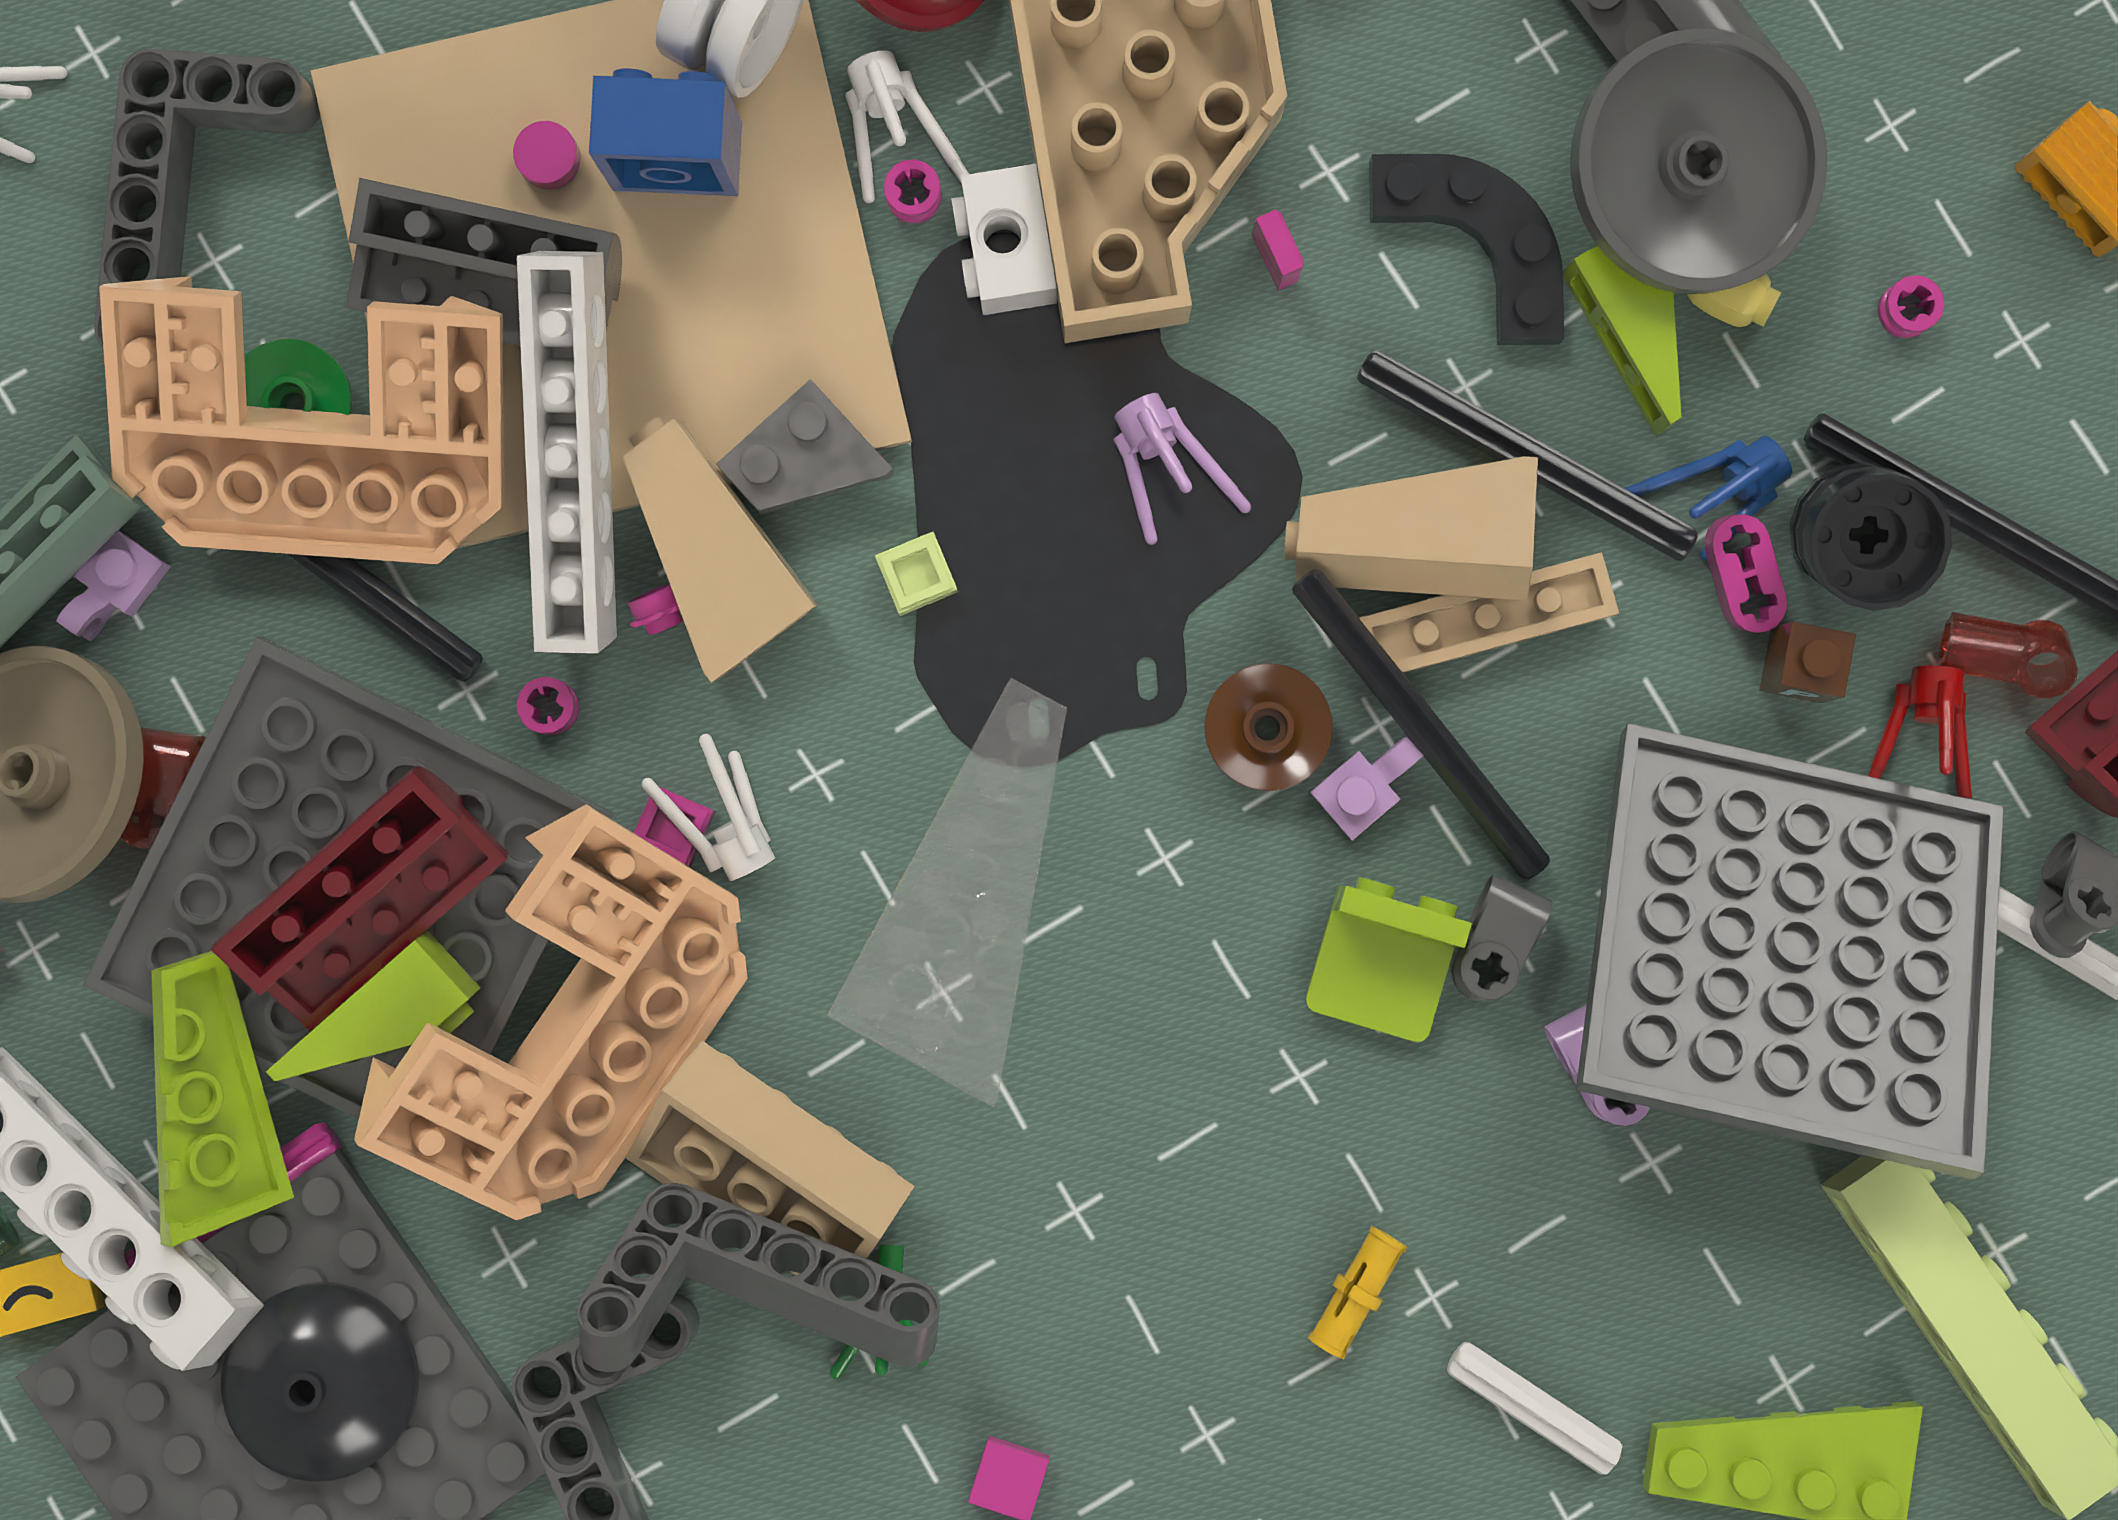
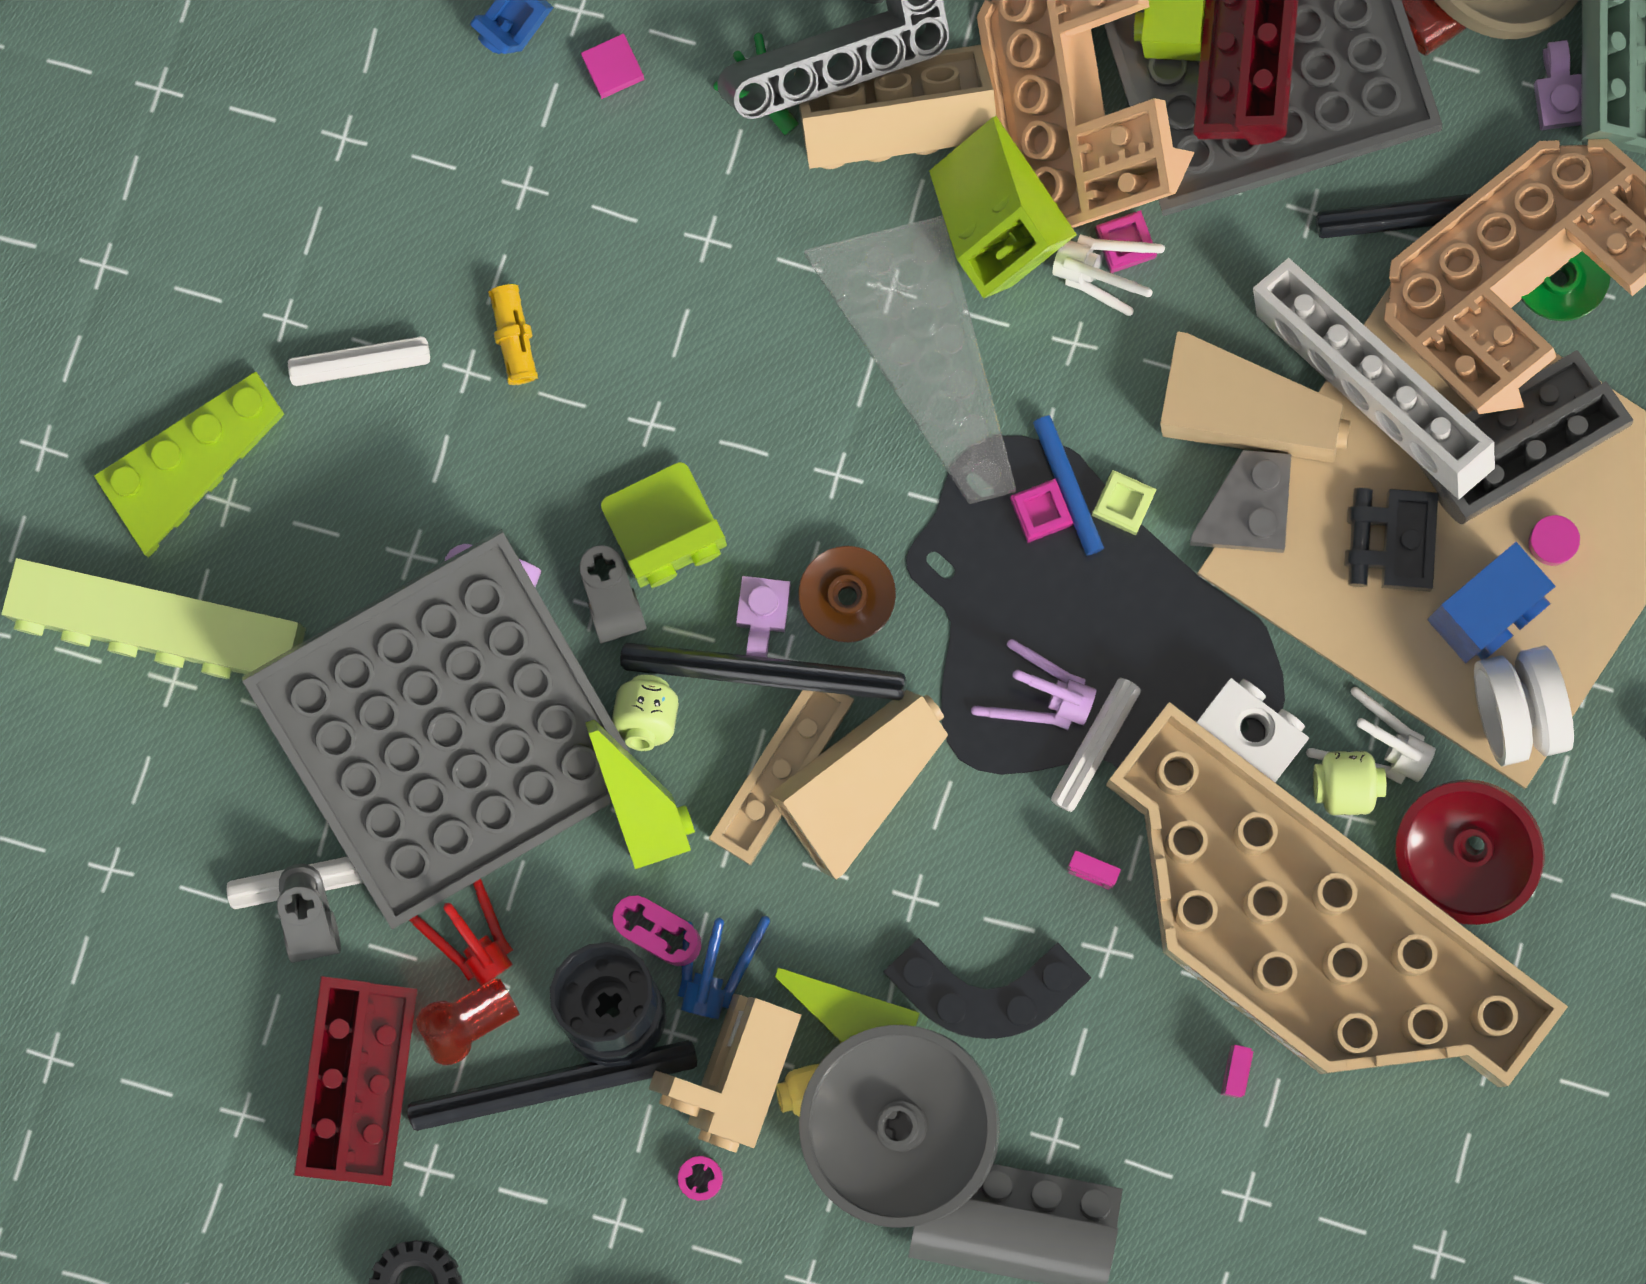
camera: 140 degrees right, 5 degrees down
dark pink bush [517,677,580,736] -> none
dark pink plate [627,583,683,635] -> none
dark pink bush [884,159,942,223] -> none
black axle [1357,350,1698,561] -> none
reddish brown brick [1759,621,1856,703] -> none
none -> lime slope [585,719,695,869]
none -> yellowish green head [612,675,679,751]
none -> tan brick [649,994,801,1153]
none -> lime slope [929,116,1077,299]
none -> dark pink tile [1010,478,1073,543]
none -> blue bar [1033,415,1104,556]
none -> white axle [1051,678,1141,812]
none -> yellowish green head [1313,751,1386,815]
none -> black plate [1344,488,1438,592]

